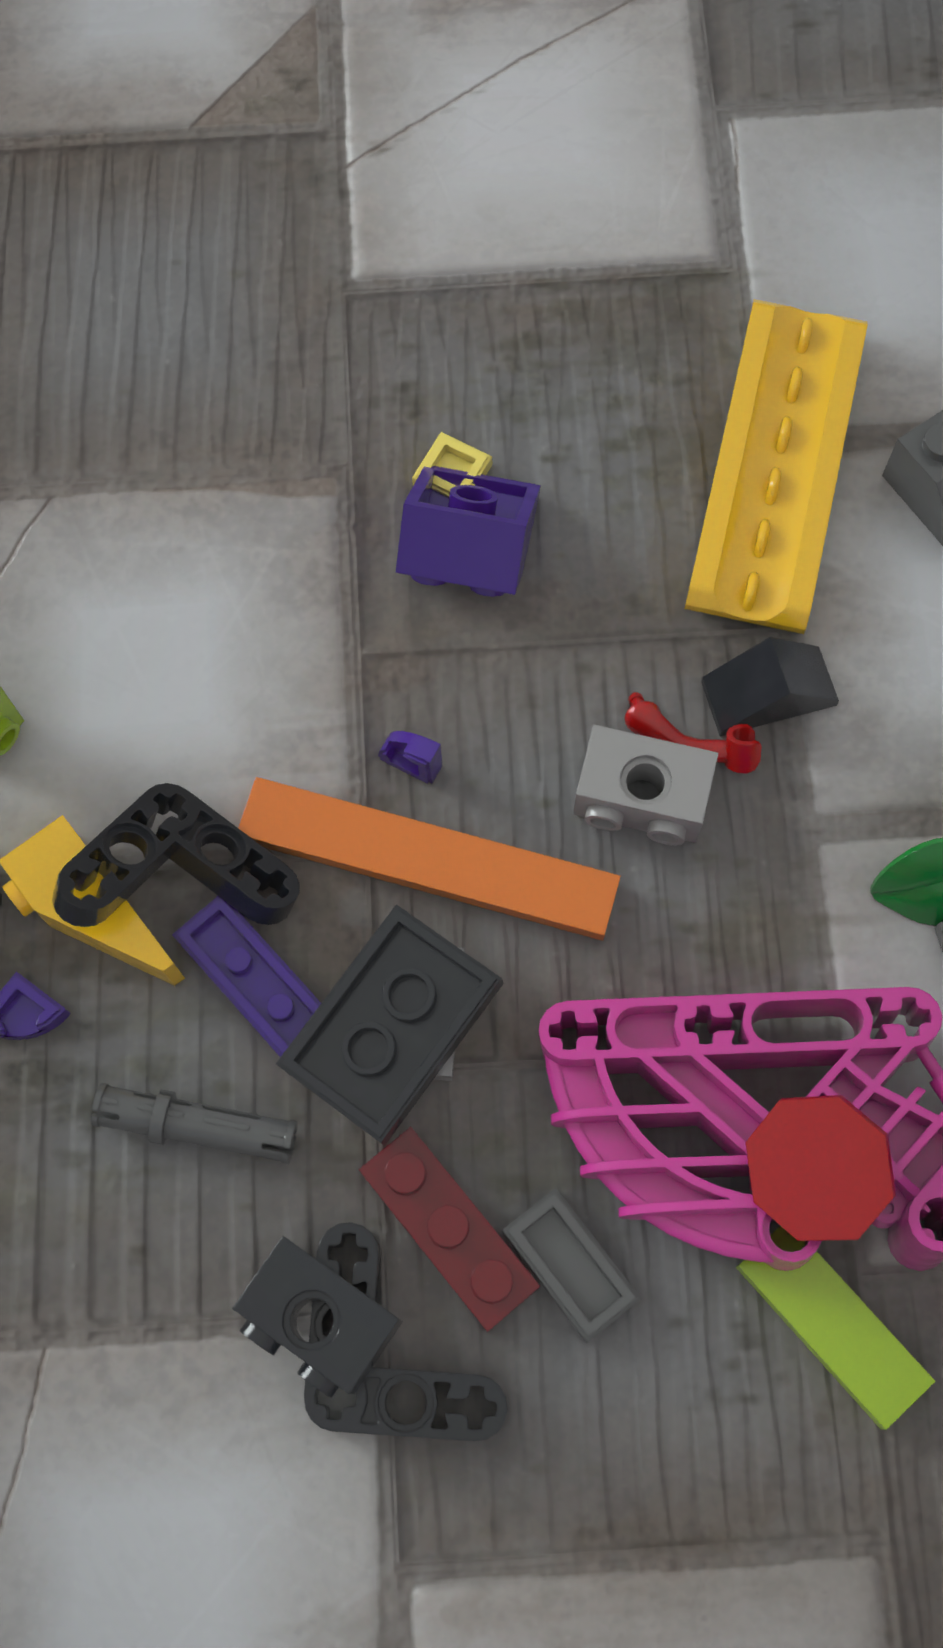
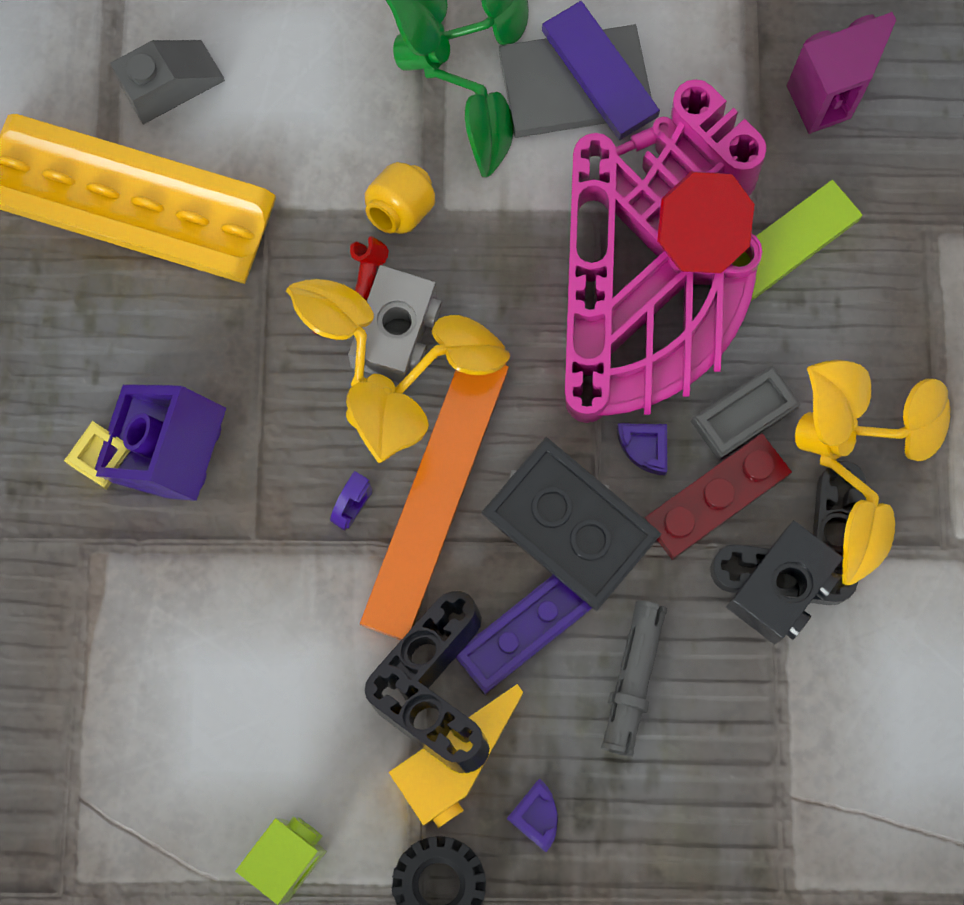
camera: 90 degrees left, 5 degrees up
black slope [701,637,839,736] -> none
none -> yellow plant [285,279,510,463]
none -> yellow head [364,162,435,234]
none -> dark purple tile [617,423,667,476]
none -> yellow plant [795,360,950,585]

